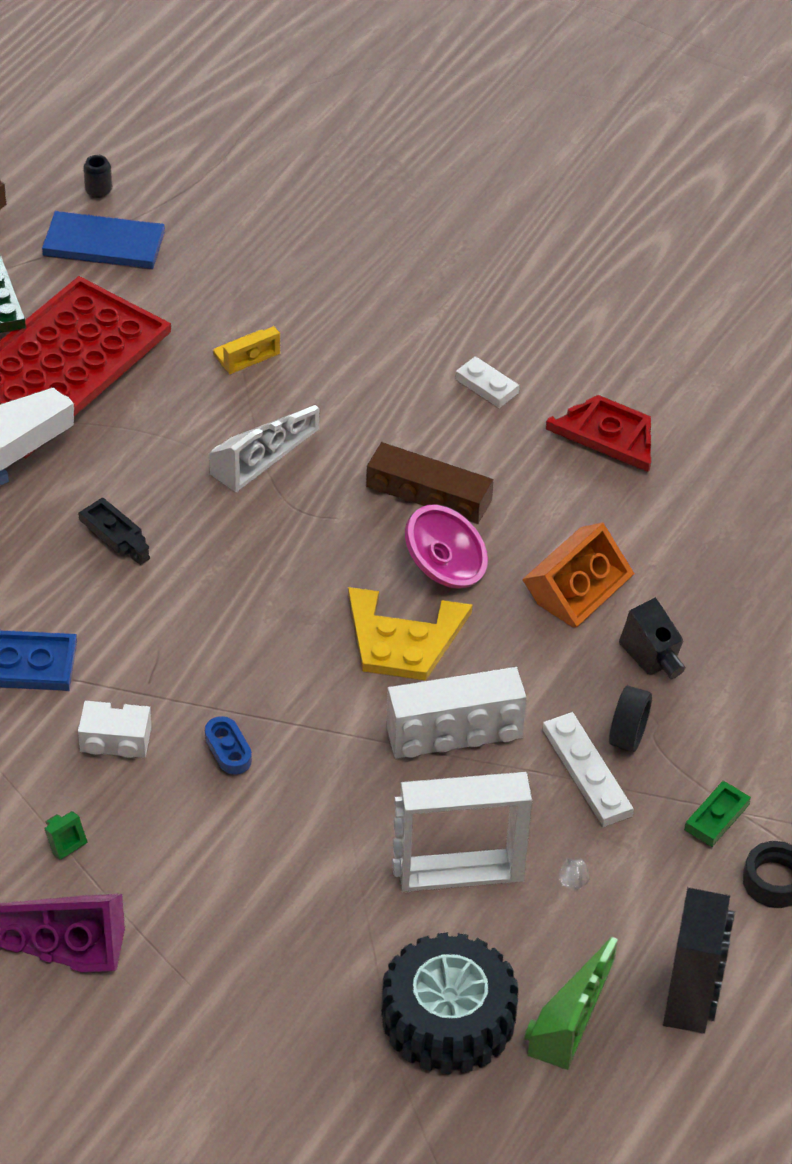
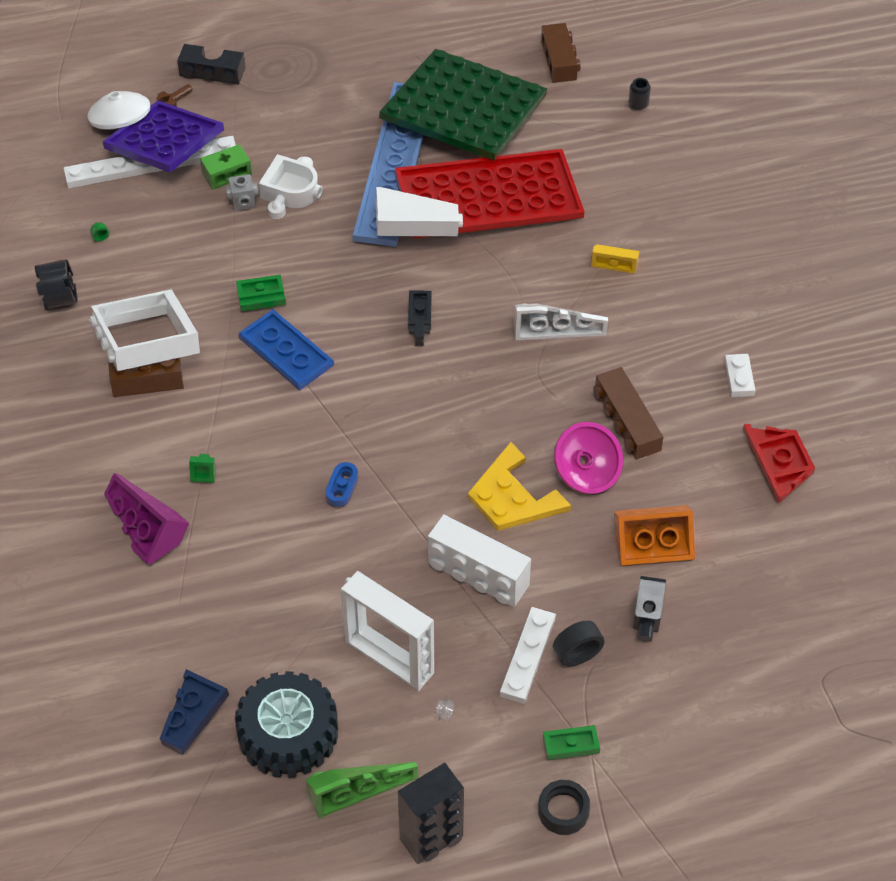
camera: 45 degrees right, 5 degrees up
blue tile [42,211,165,269] -> none
white brick [78,701,152,758] -> none
none -> dark blue wing [160,669,229,754]

